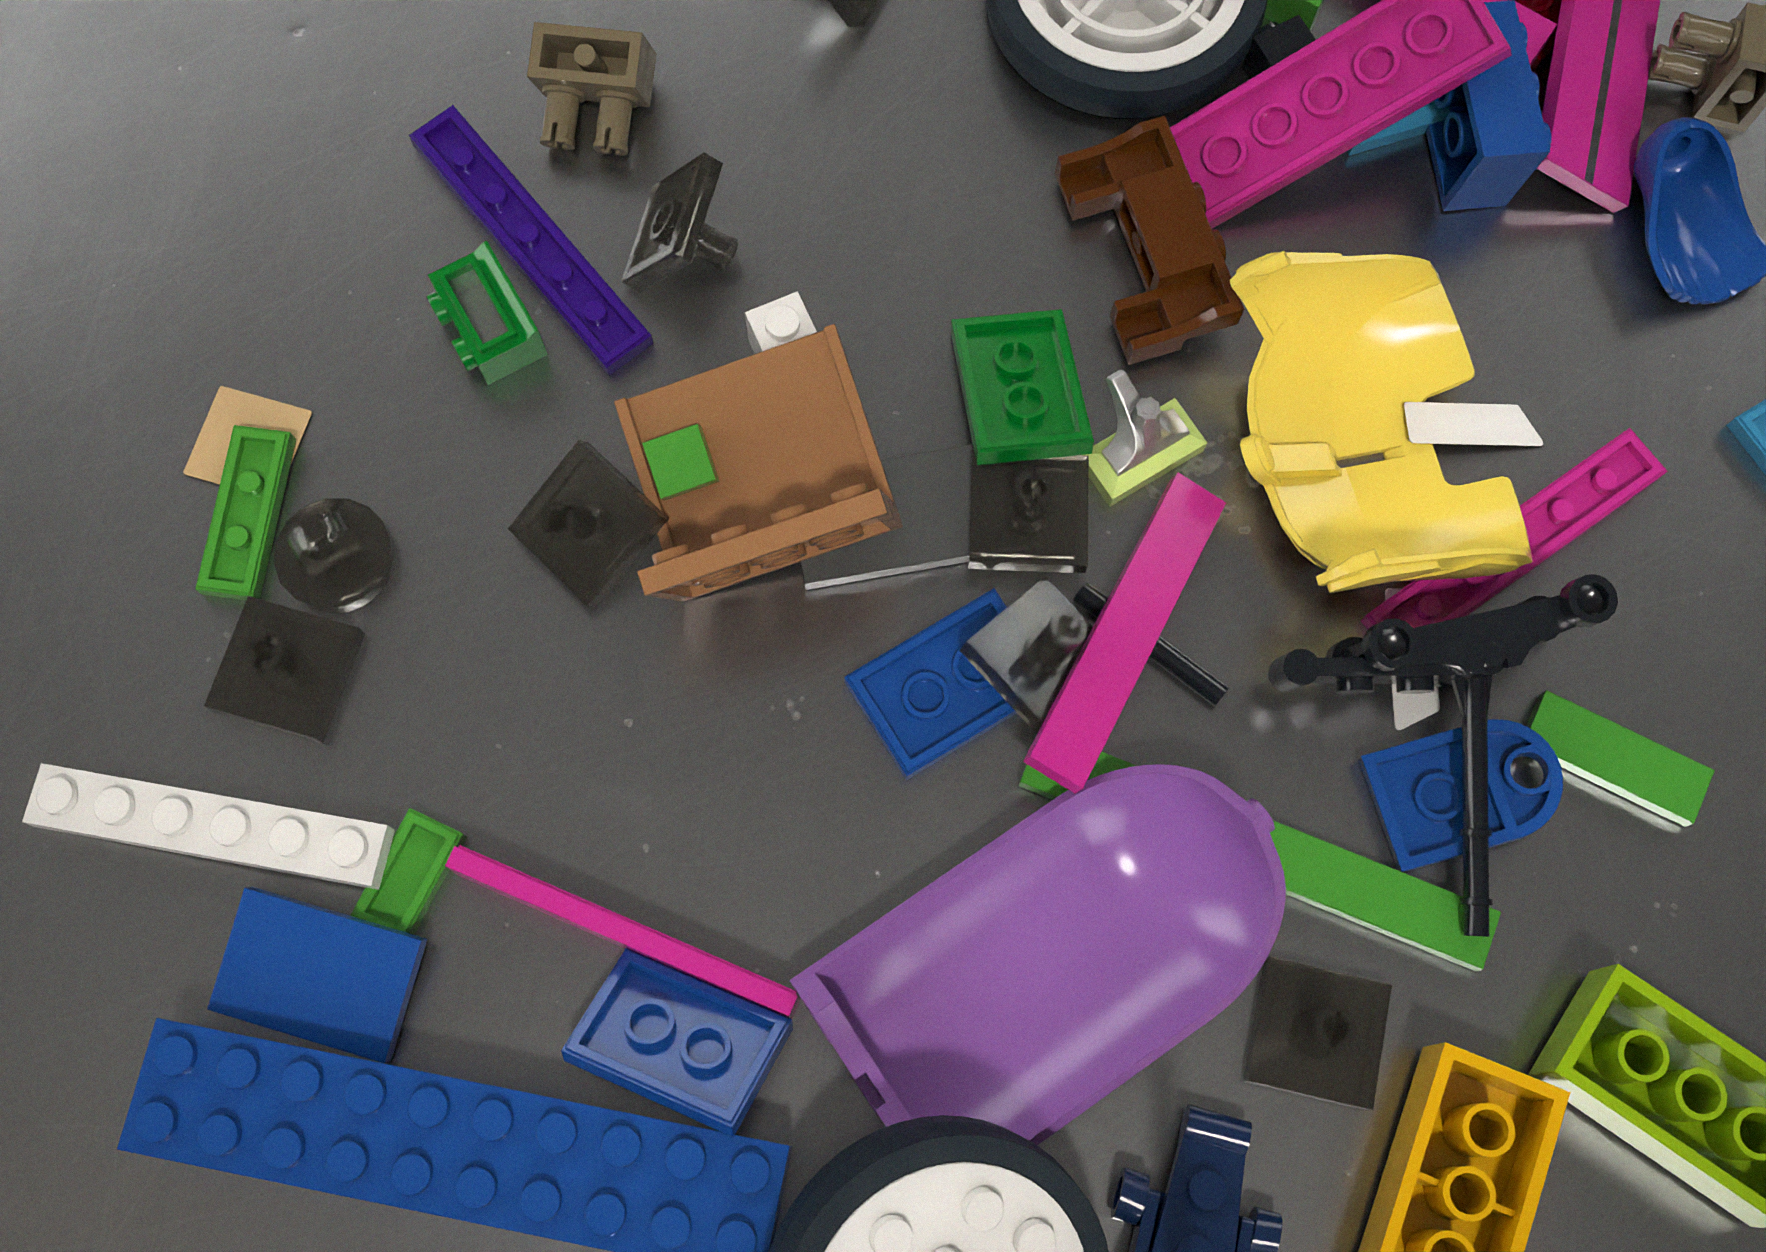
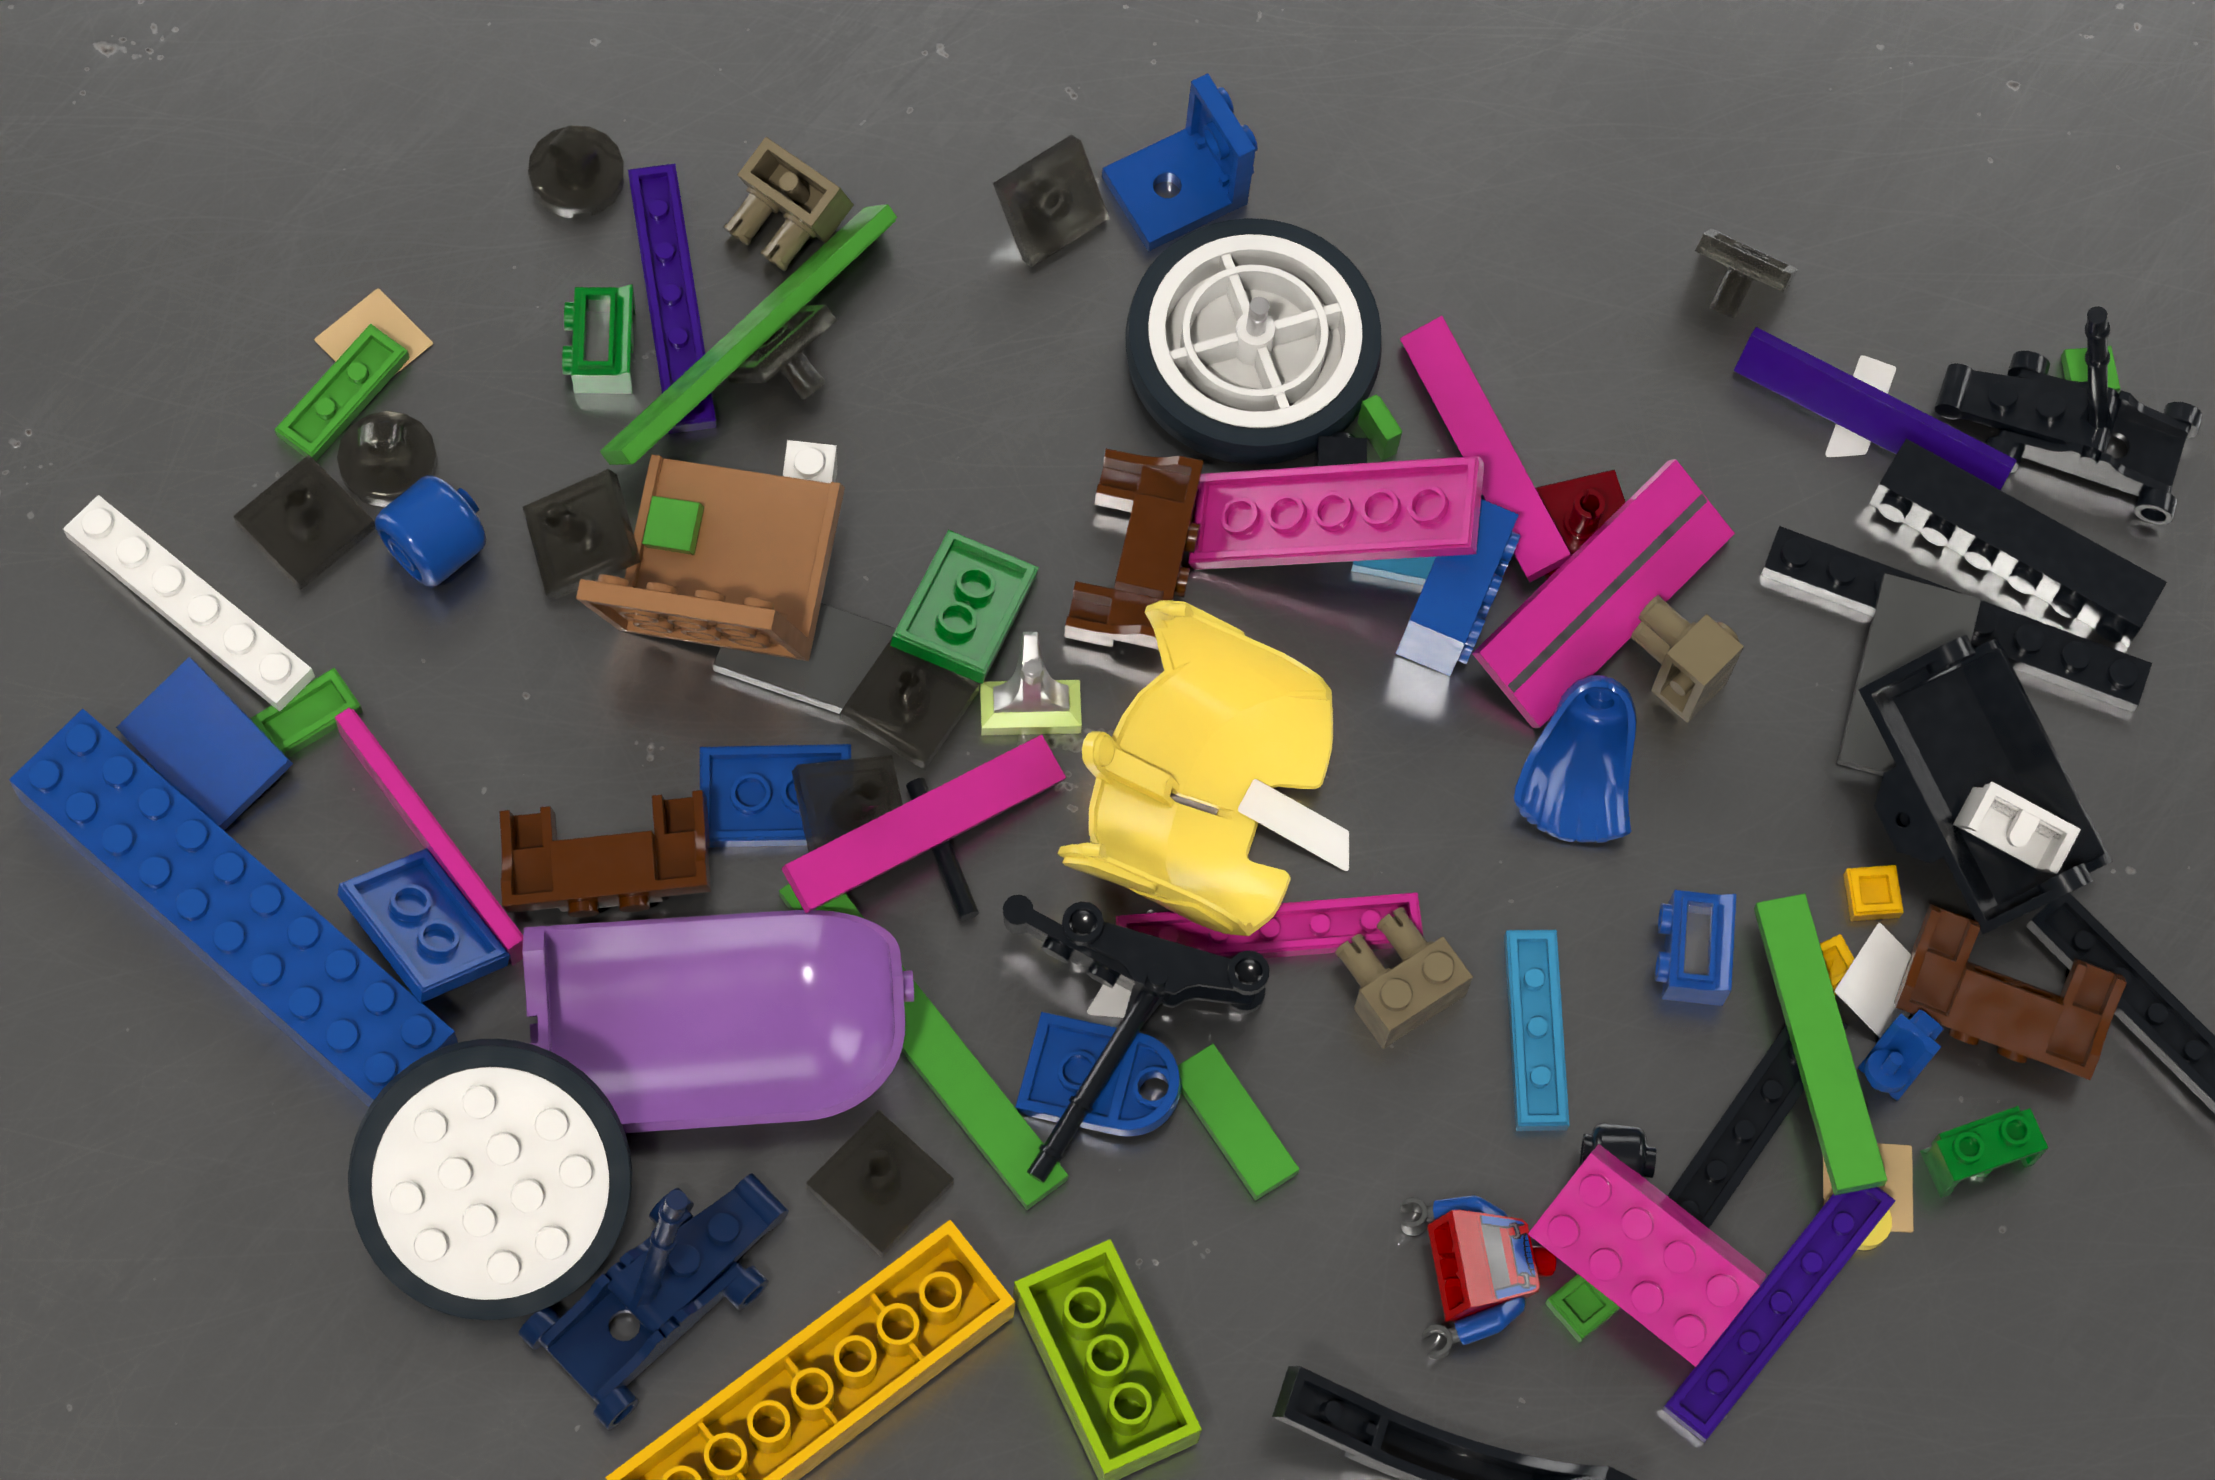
camera: 25 degrees right, 5 degrees down
none -> blue head [375,475,486,587]
none -> reddish brown bracket [499,790,711,918]
none -> clear smoke tile [528,125,624,218]
none -> bright green tile [599,204,897,465]
none -> dark tan brick [1335,907,1473,1049]

